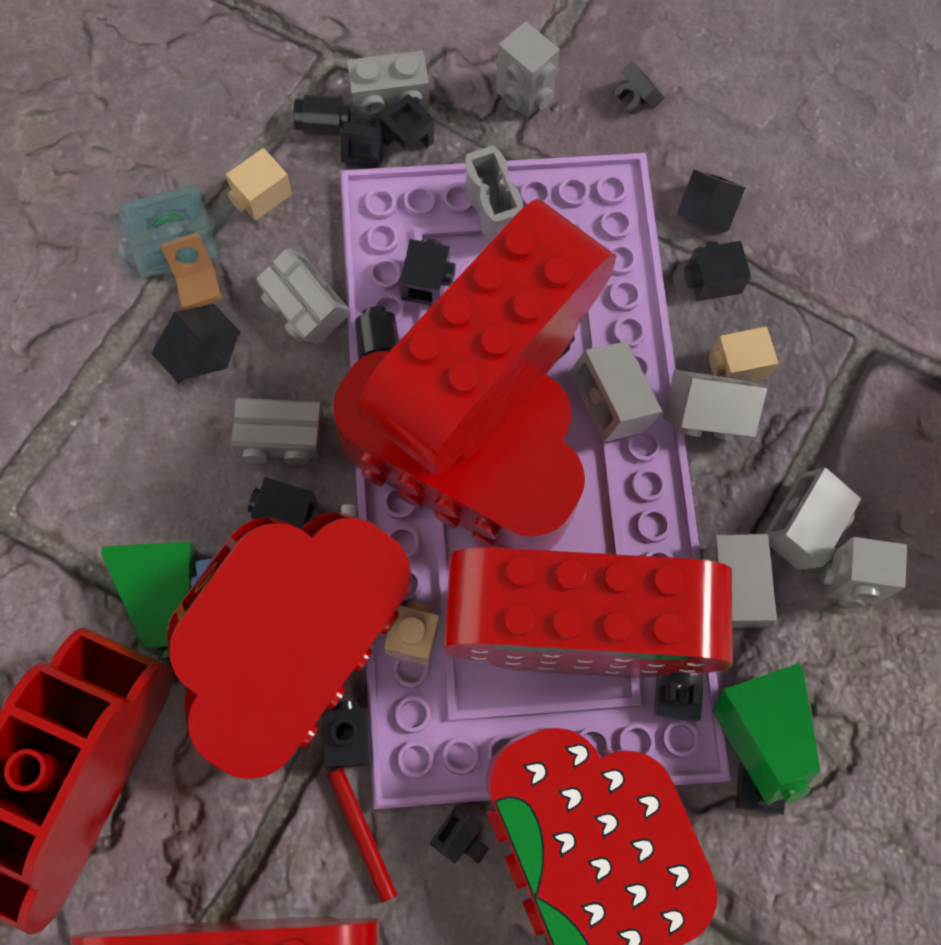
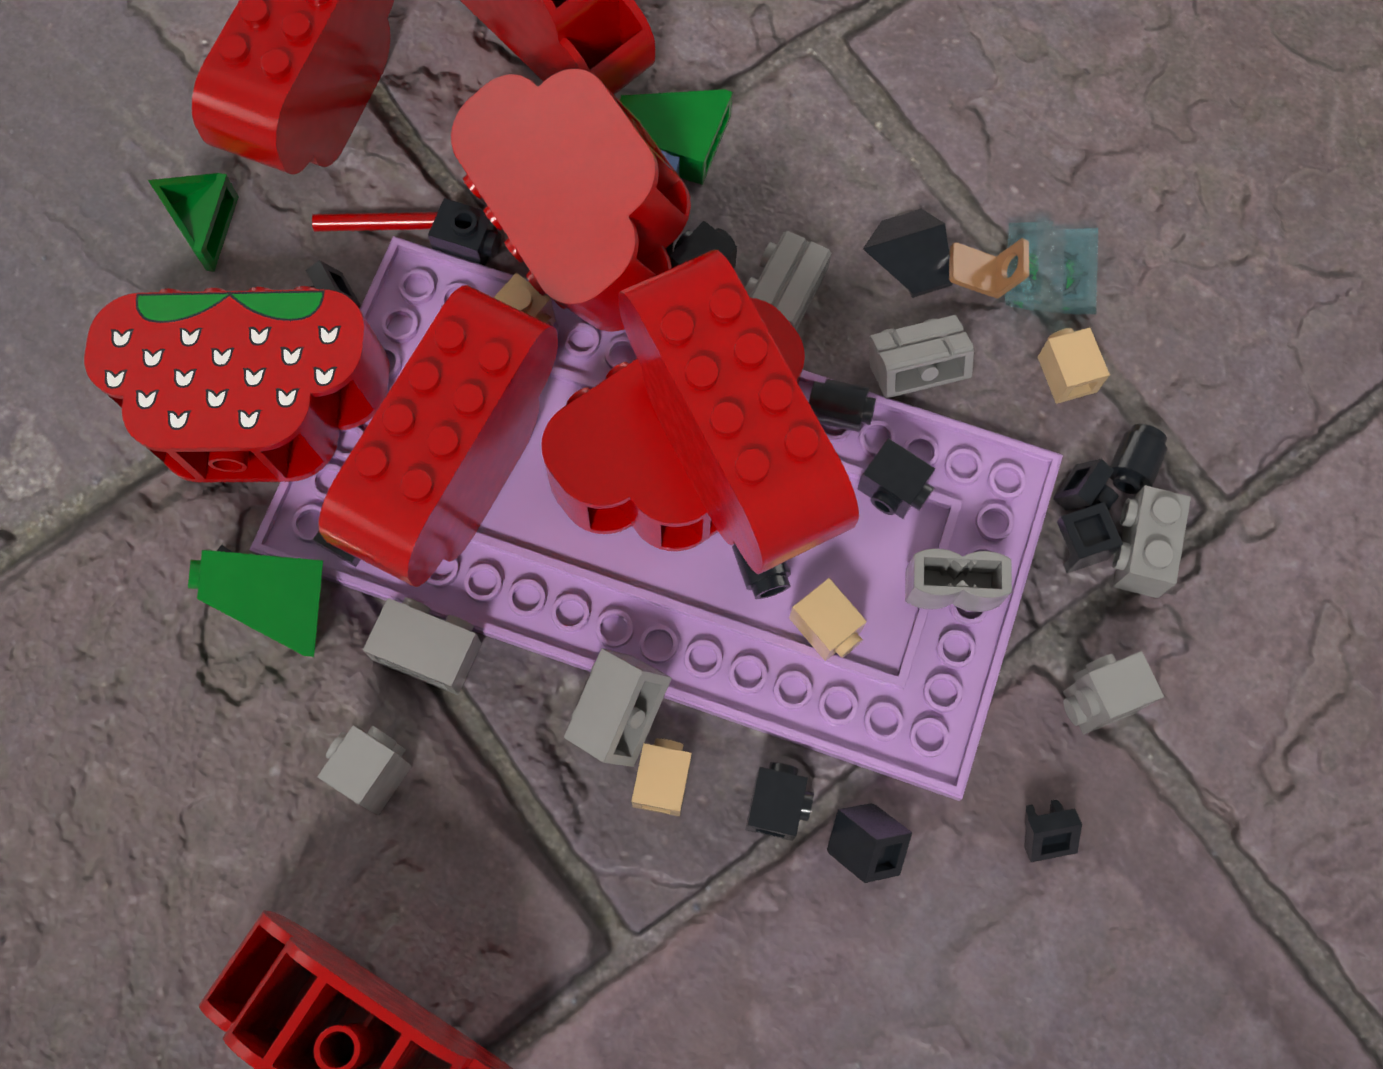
camera: 115 degrees right, 0 degrees up
light grey brick [569,341,663,442] -> none
light grey brick [765,467,861,570] -> none

